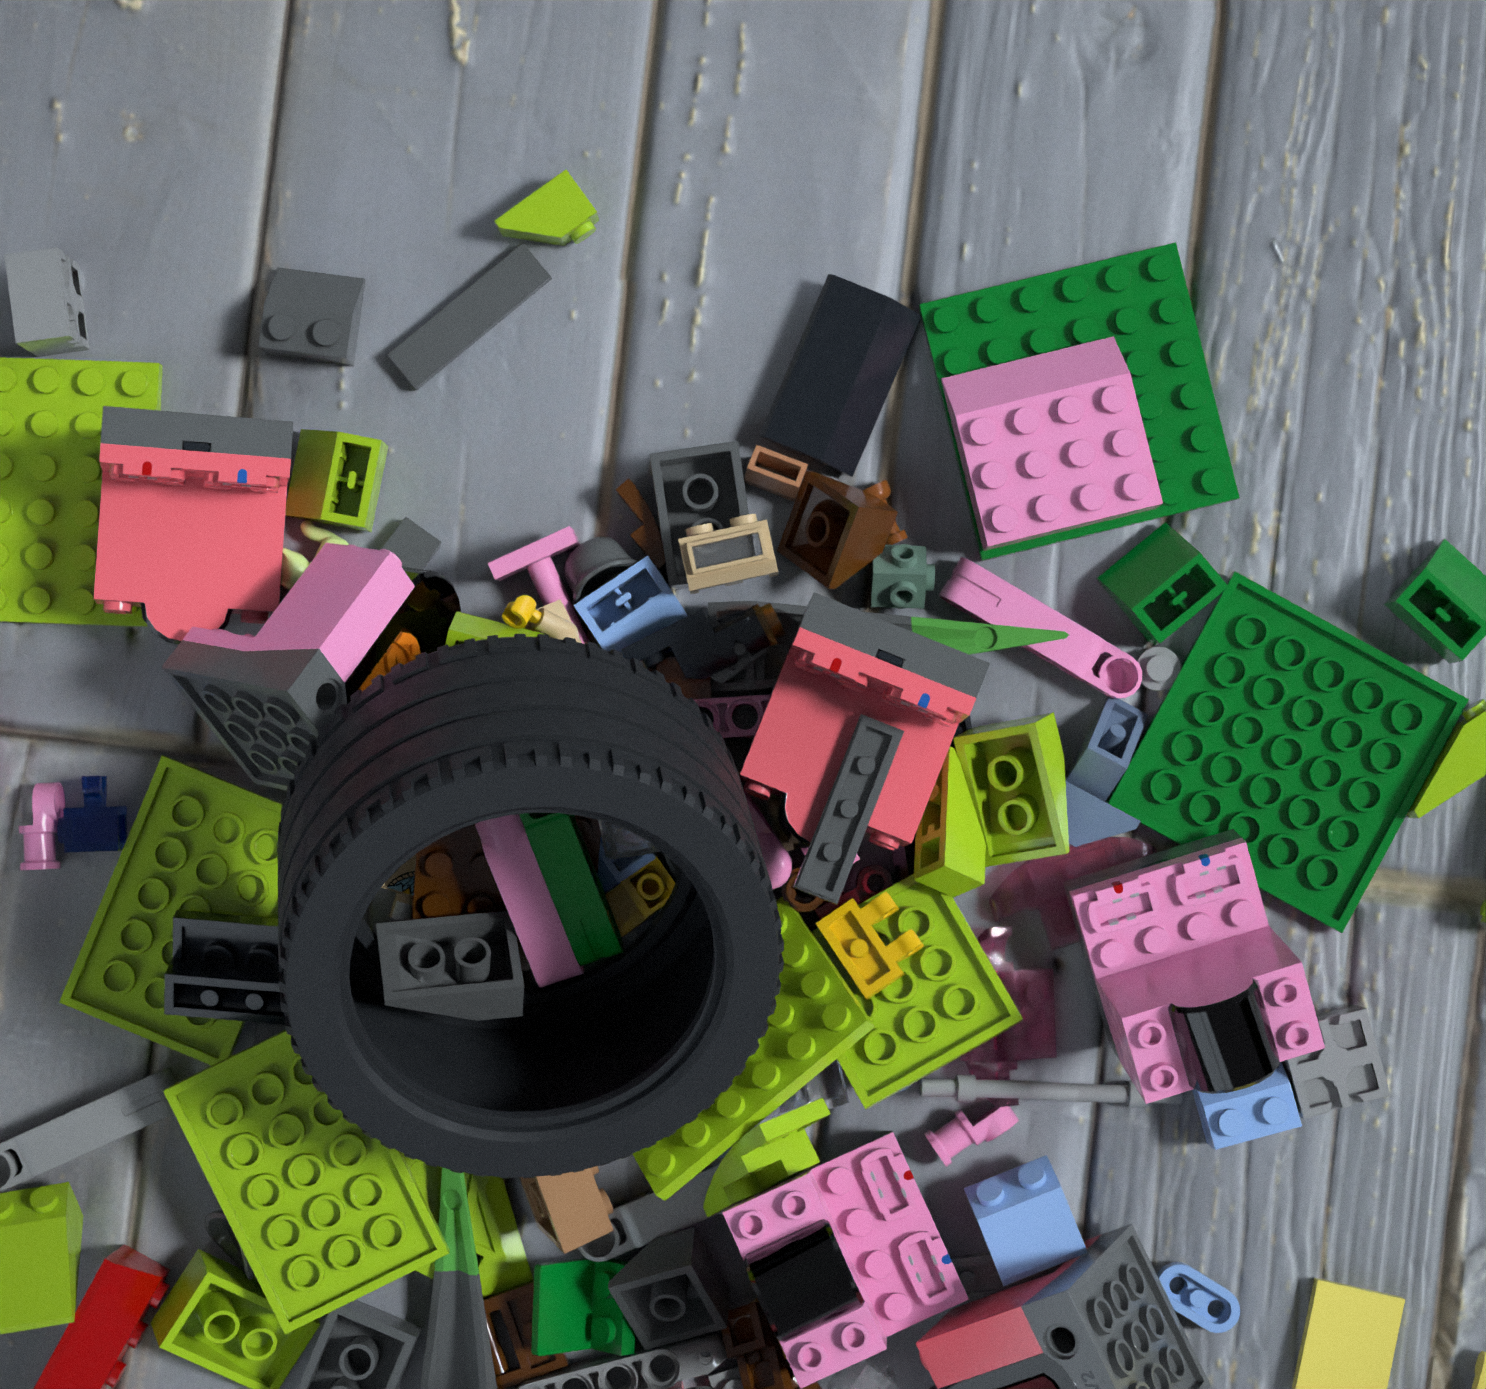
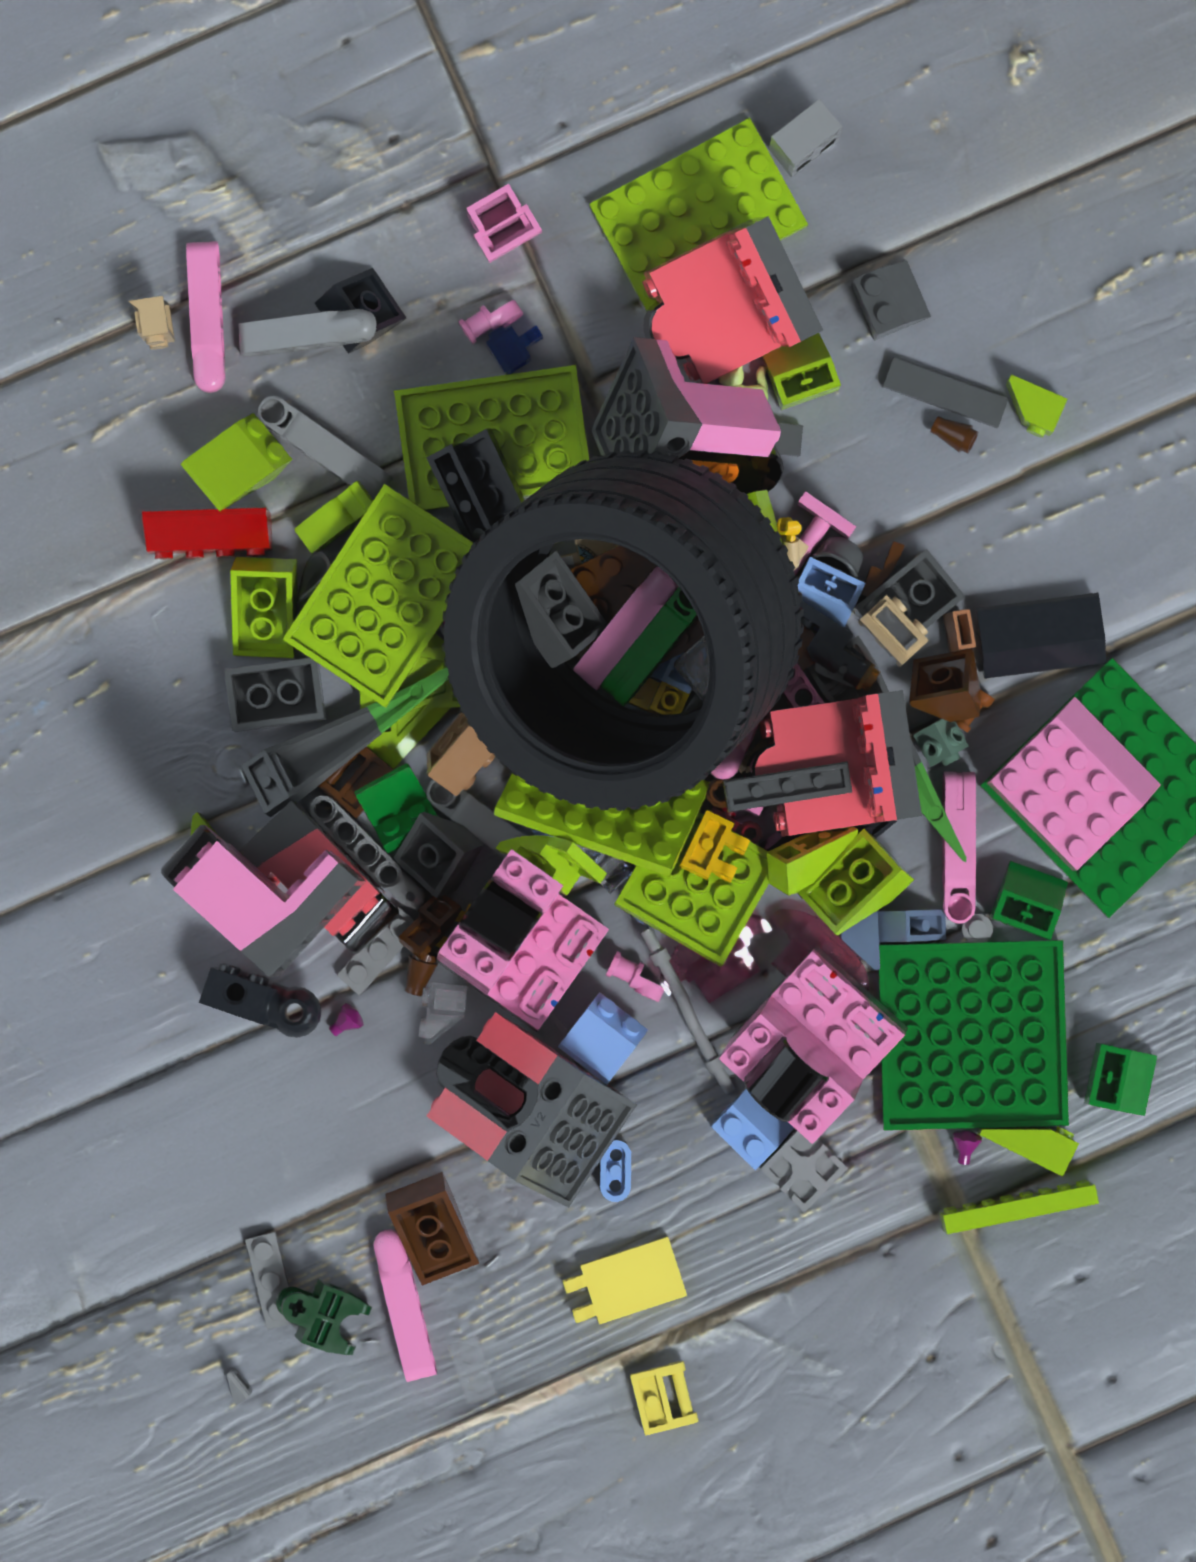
camera: 55 degrees right, 0 degrees up
none -> lime piece [294,481,373,554]
none -> reddish brown cone [930,416,979,454]
none -> magenta rock [953,1131,982,1165]

